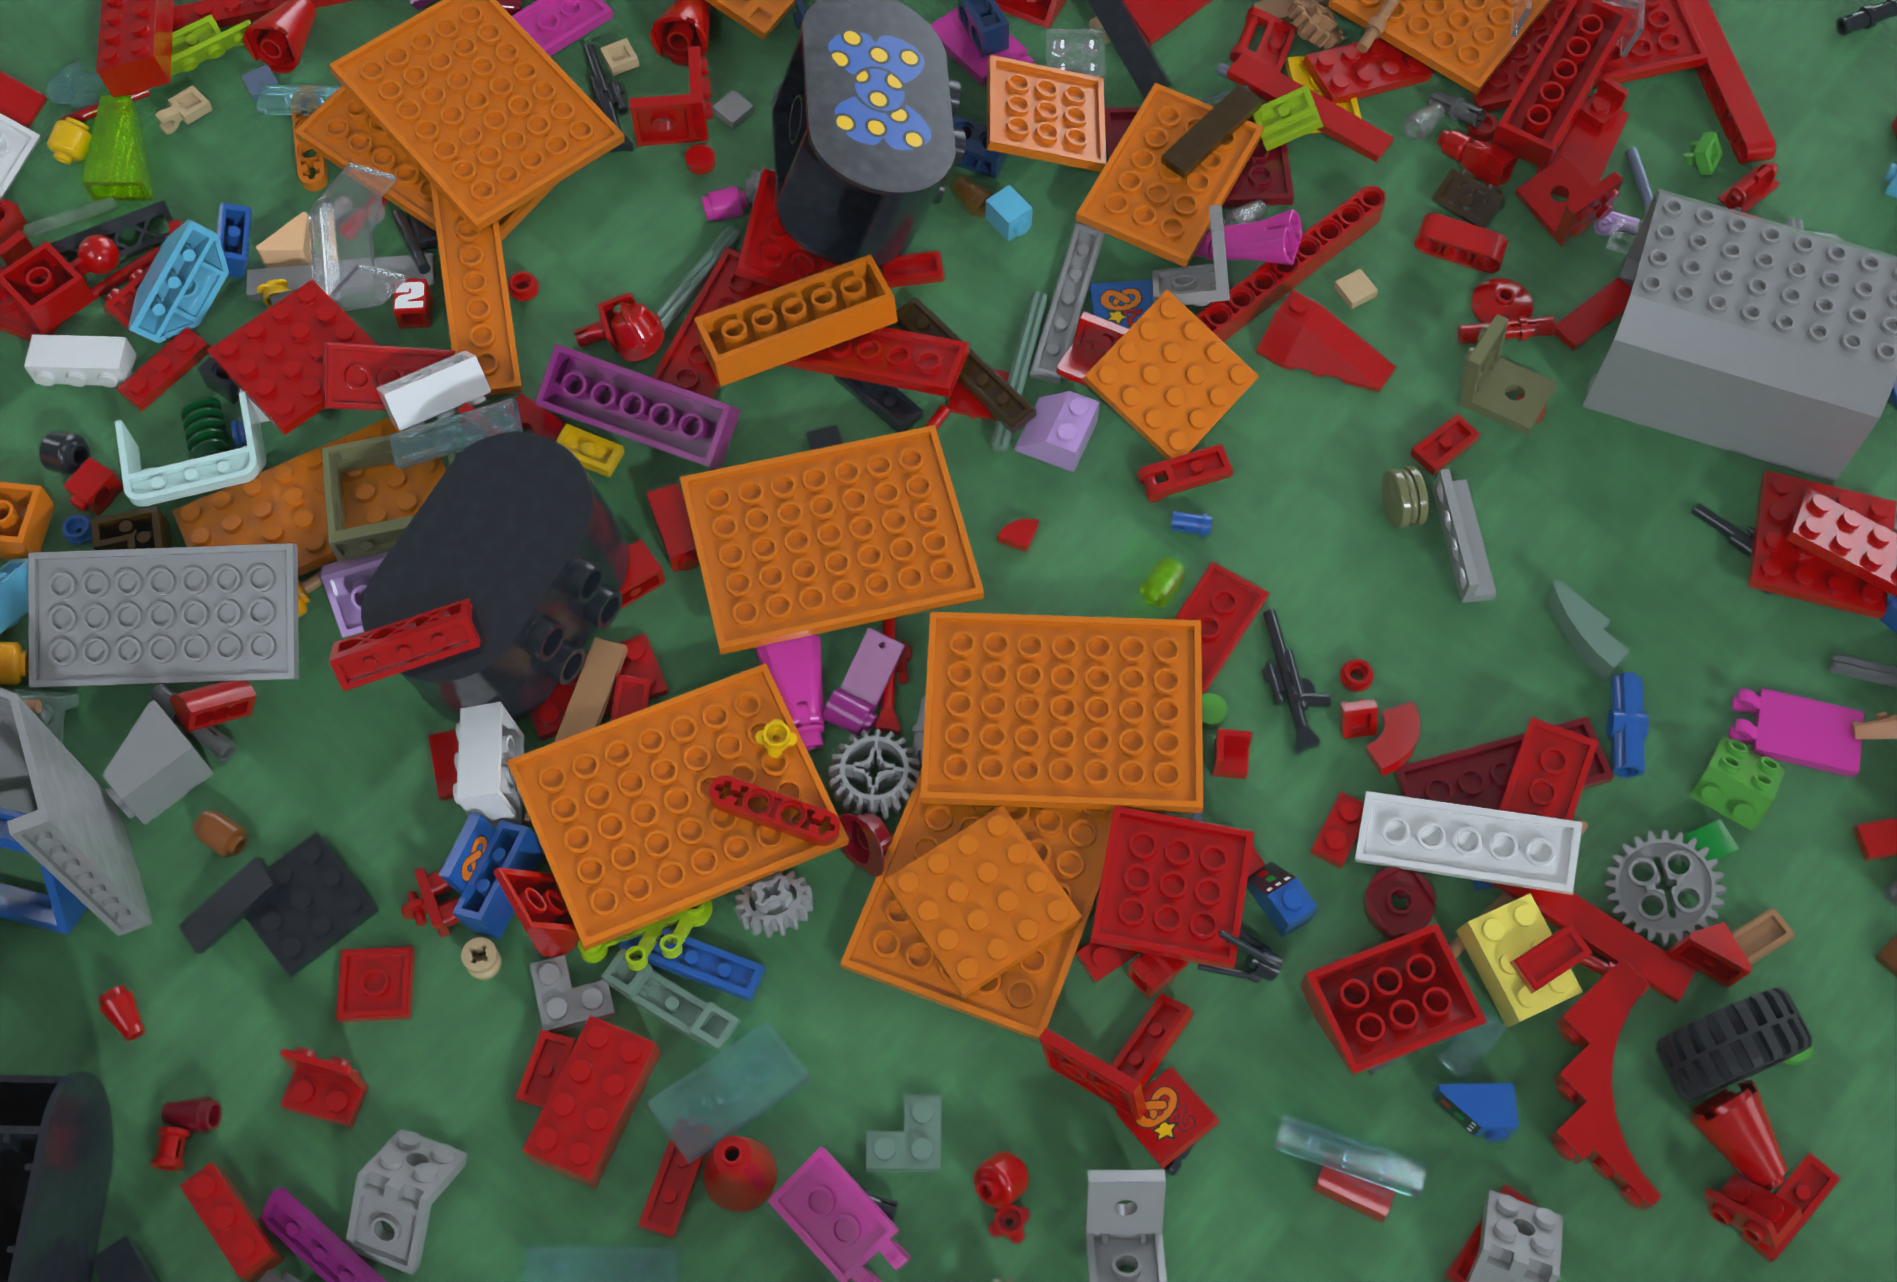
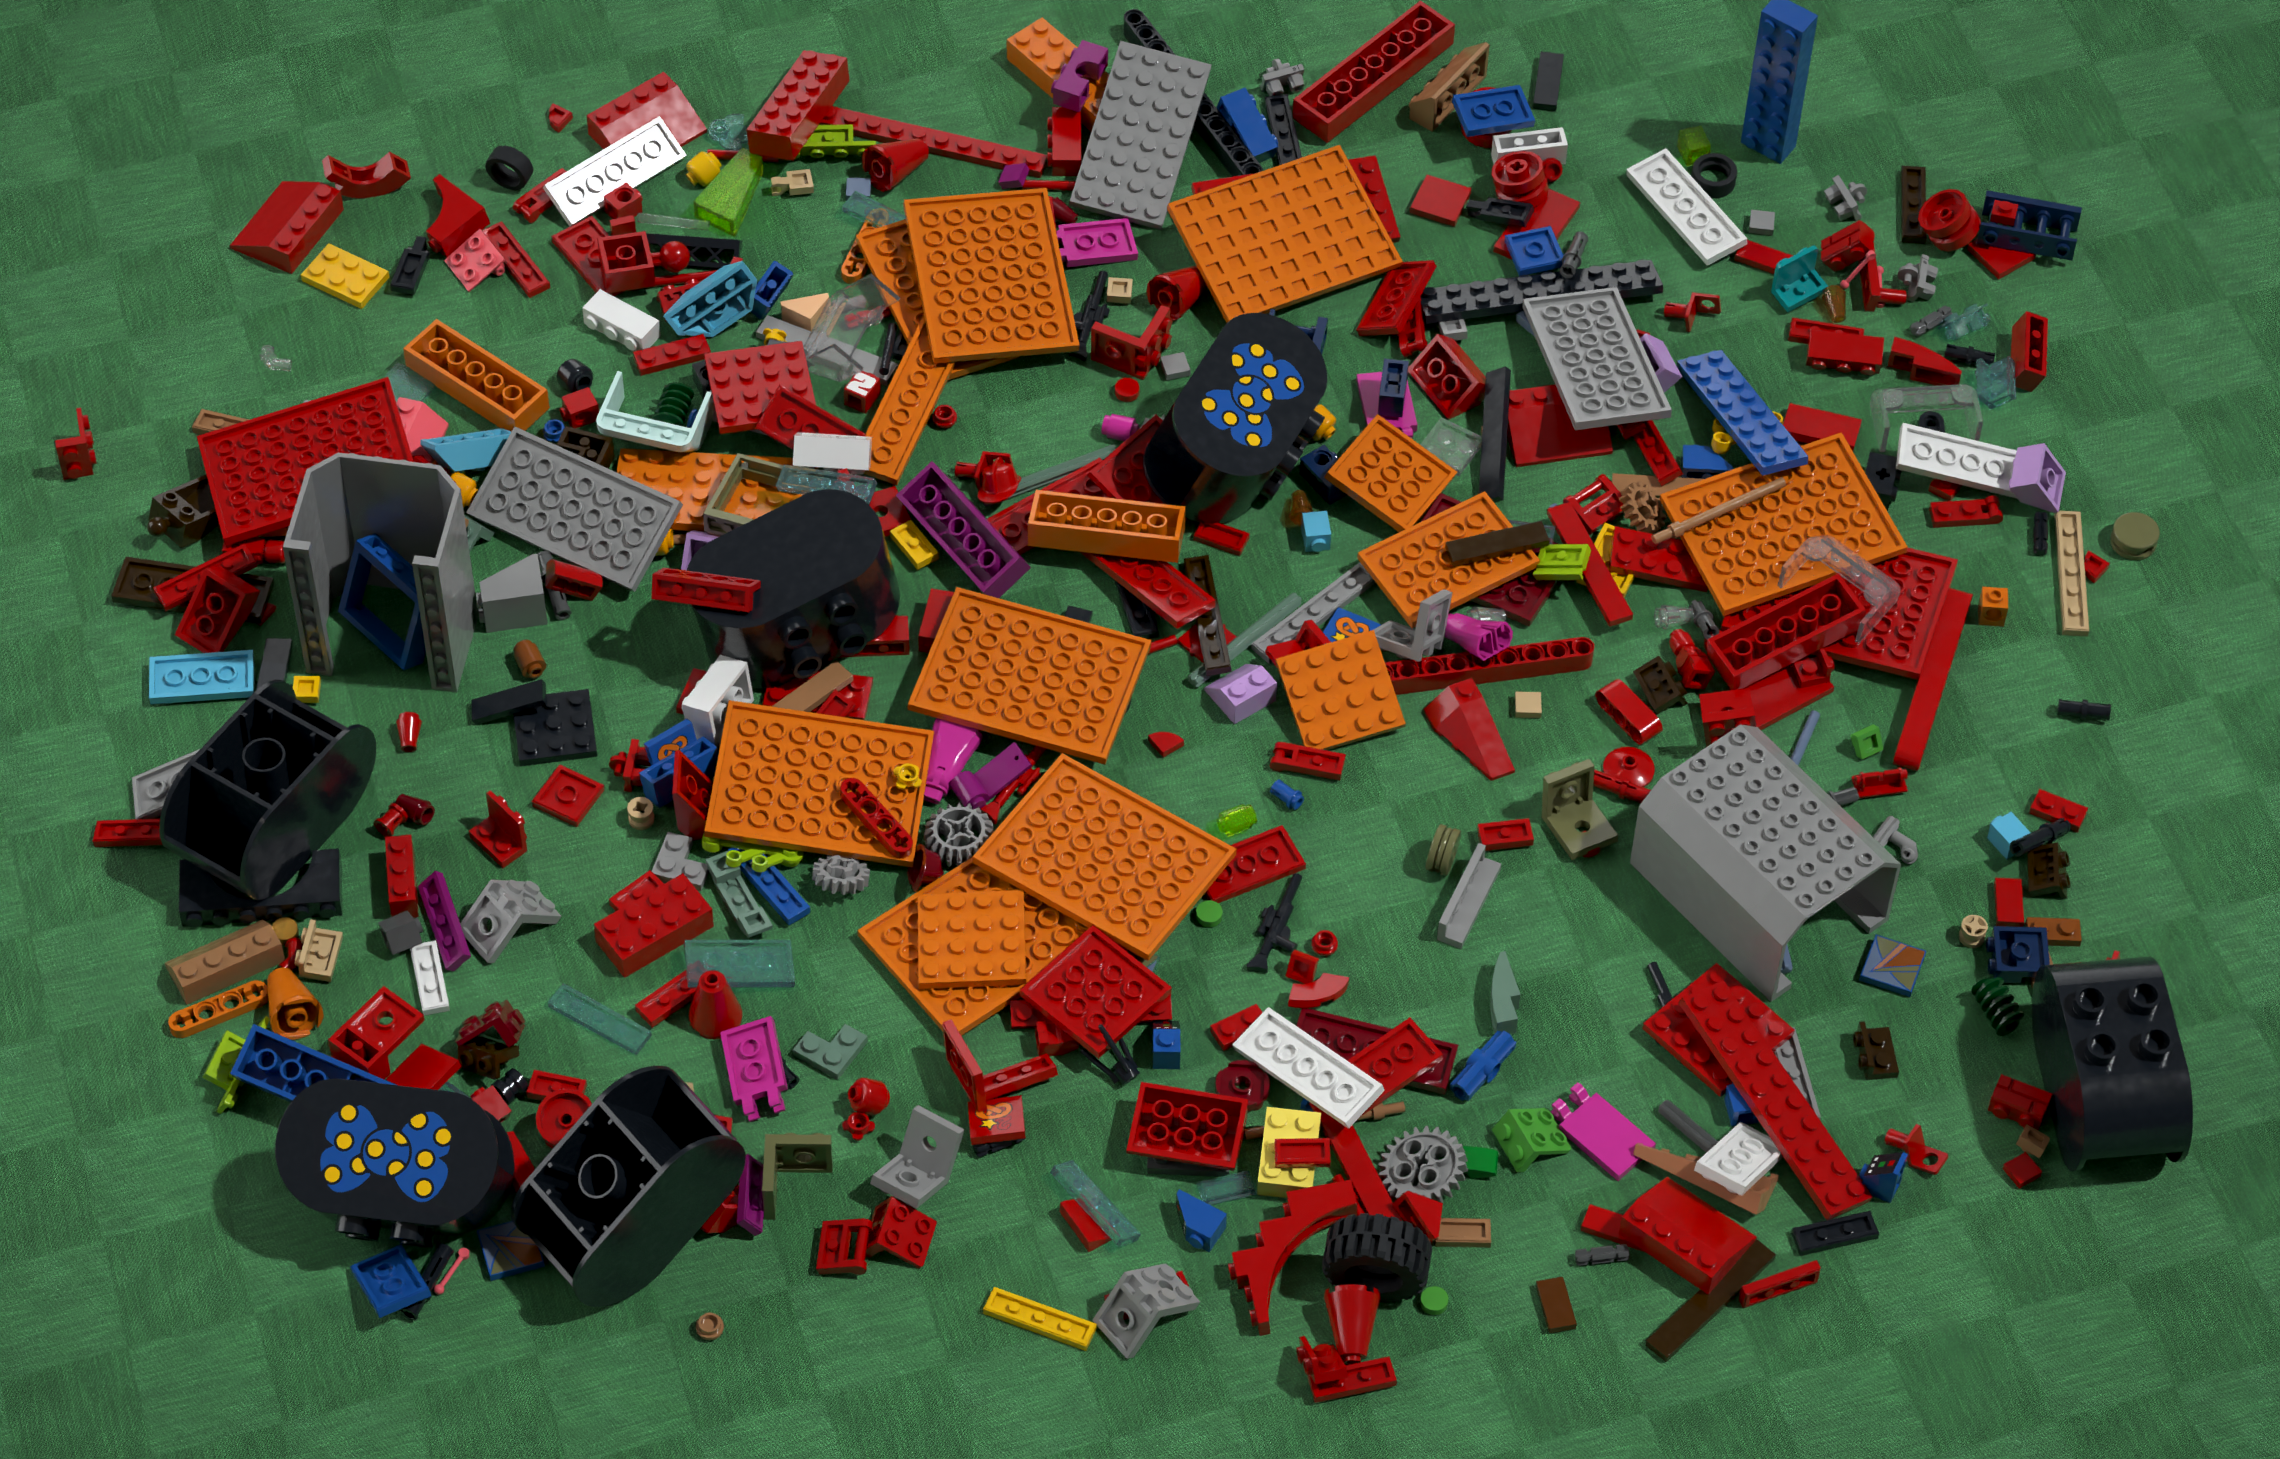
camera: 30 degrees right, 10 degrees down
red panel [1212,729,1252,779] -> none

